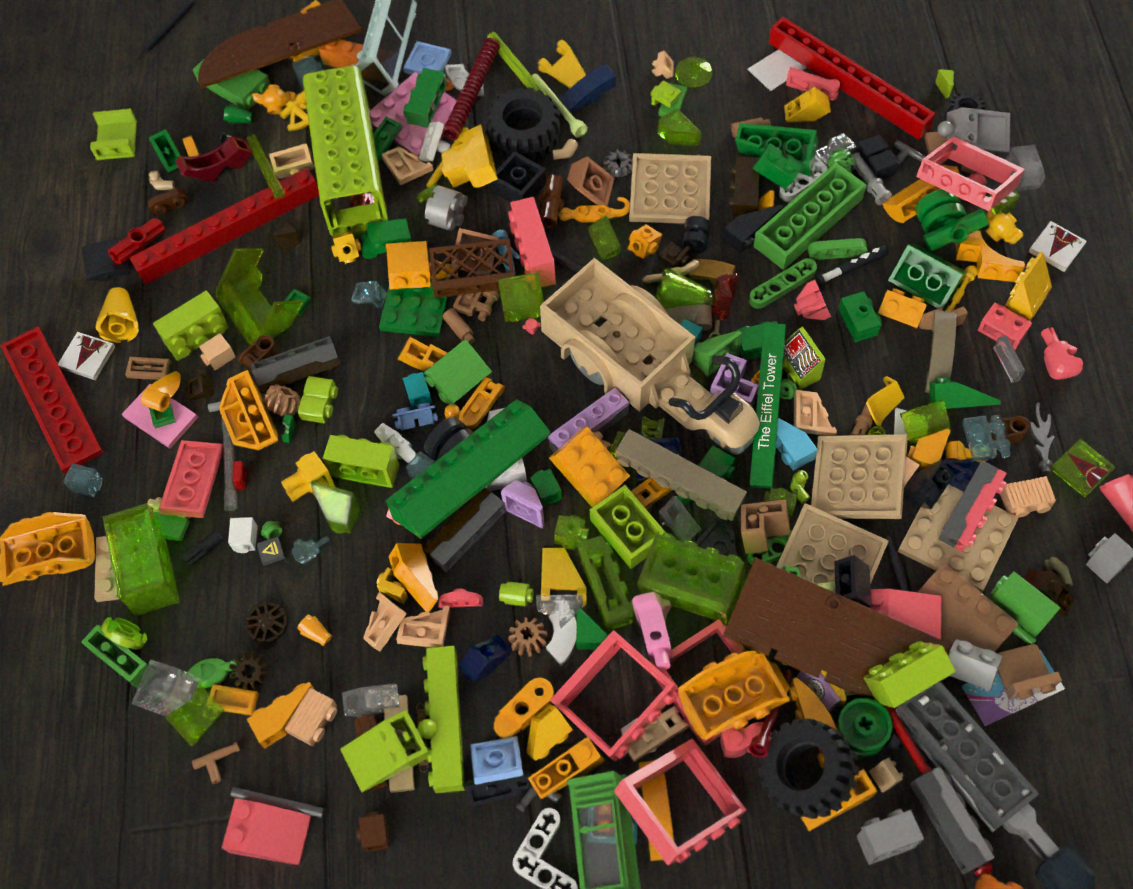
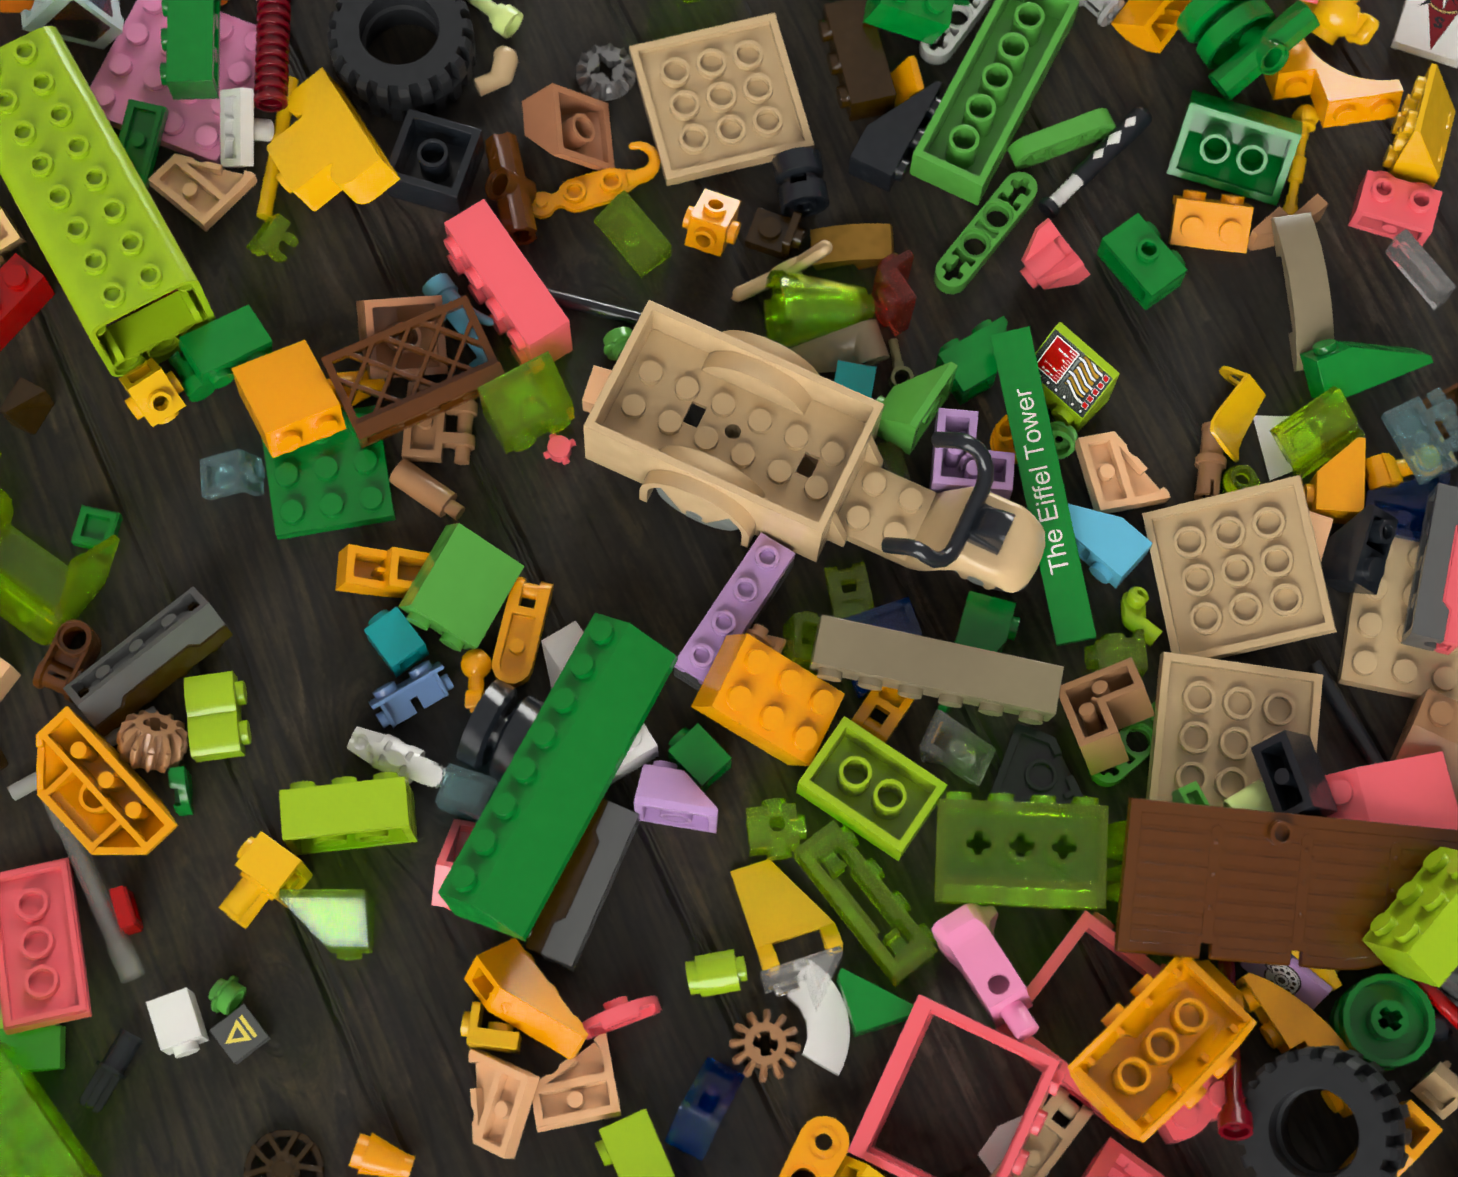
camera: 25 degrees left, 10 degrees up
clear light blue piece [291,536,329,564] -> none
light grey brick [425,186,467,231] -> none

